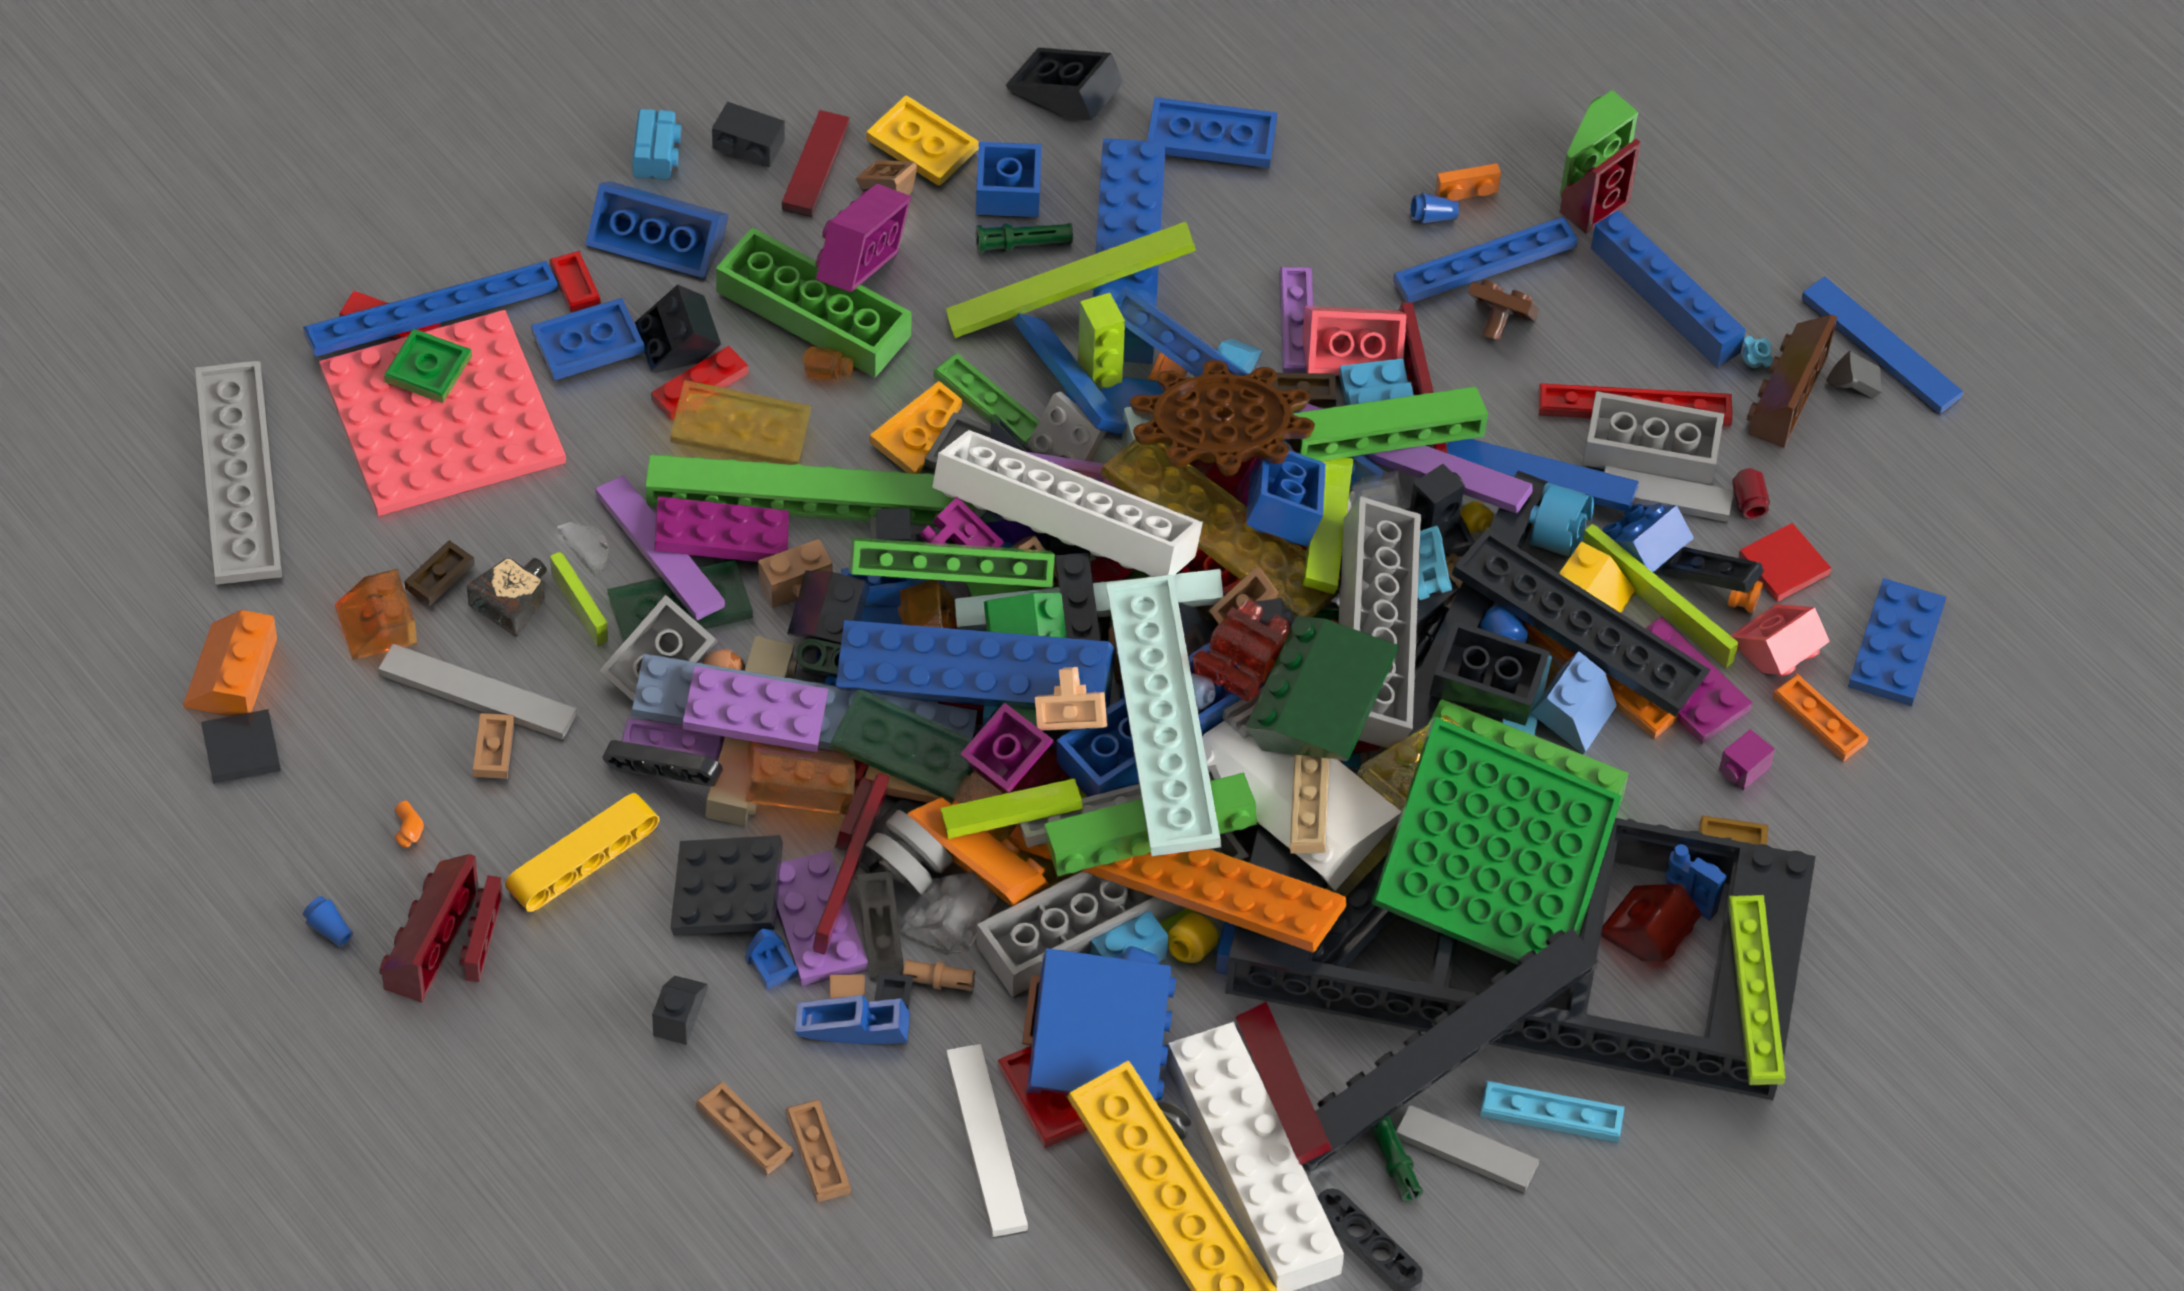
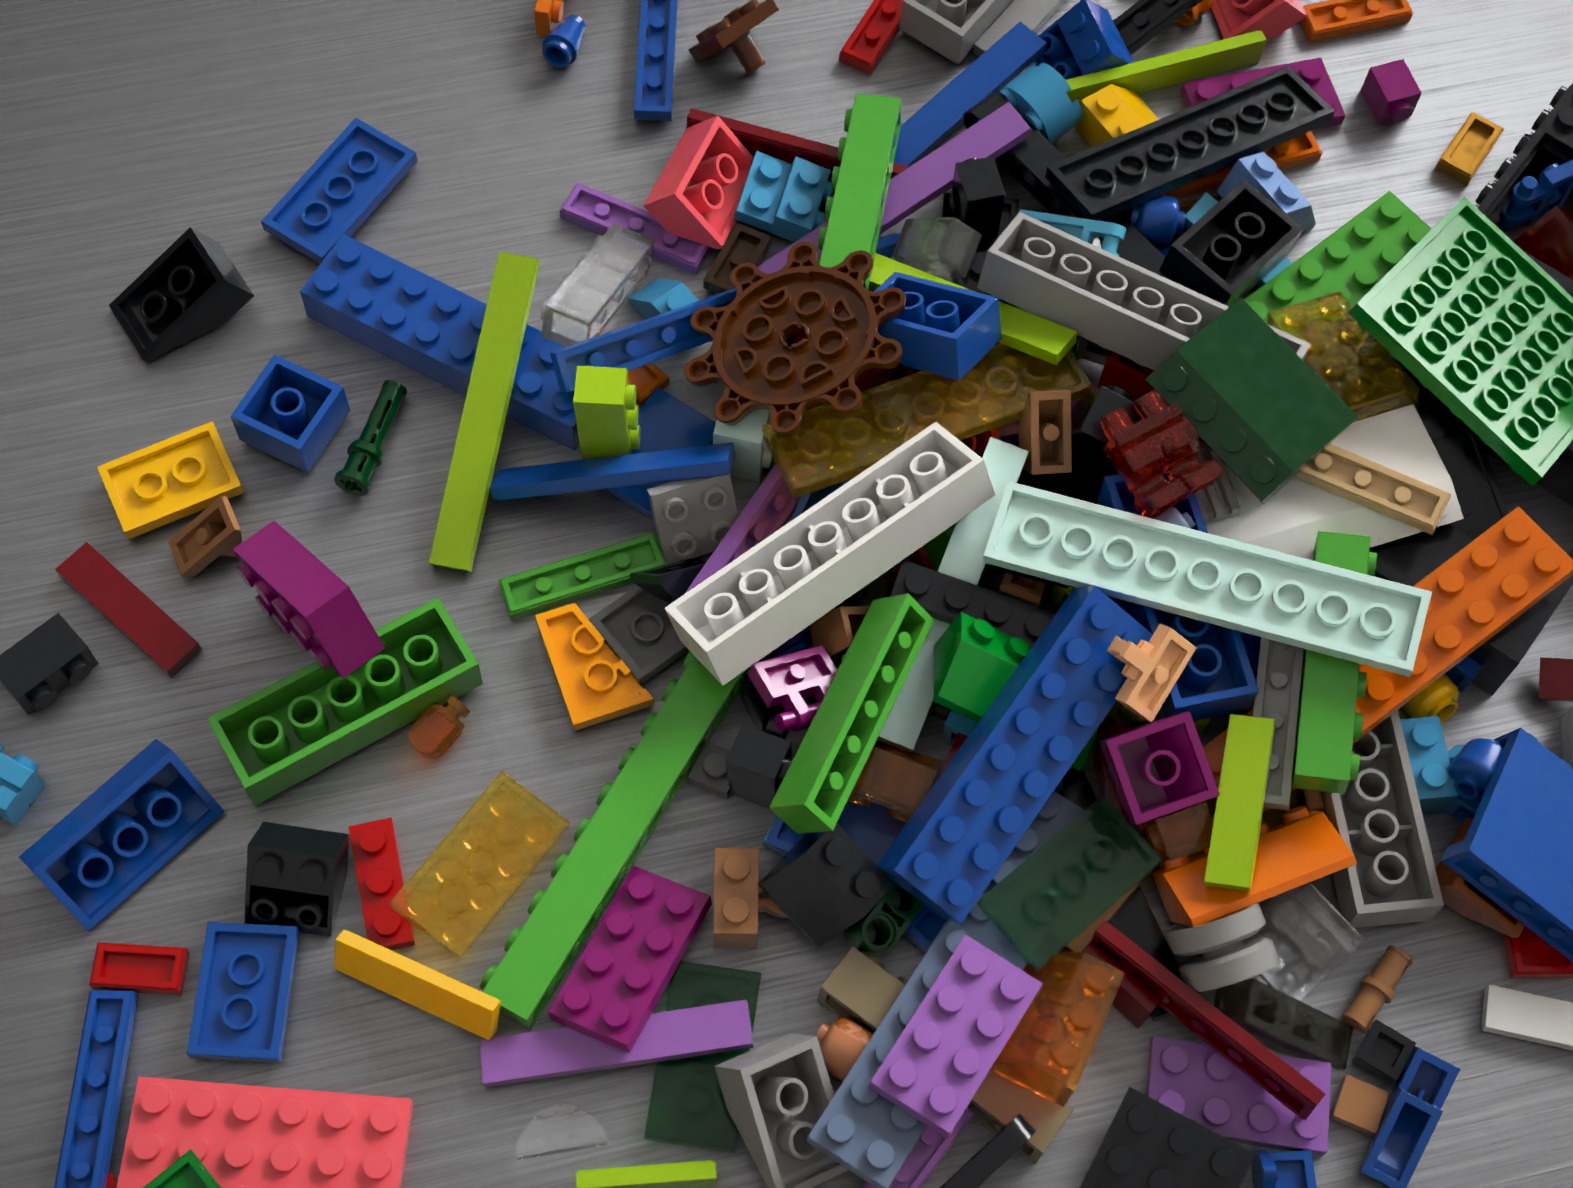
camera: 65 degrees left, 10 degrees up
none -> yellow tile [334,929,500,1041]
none -> clear brick [539,223,655,347]

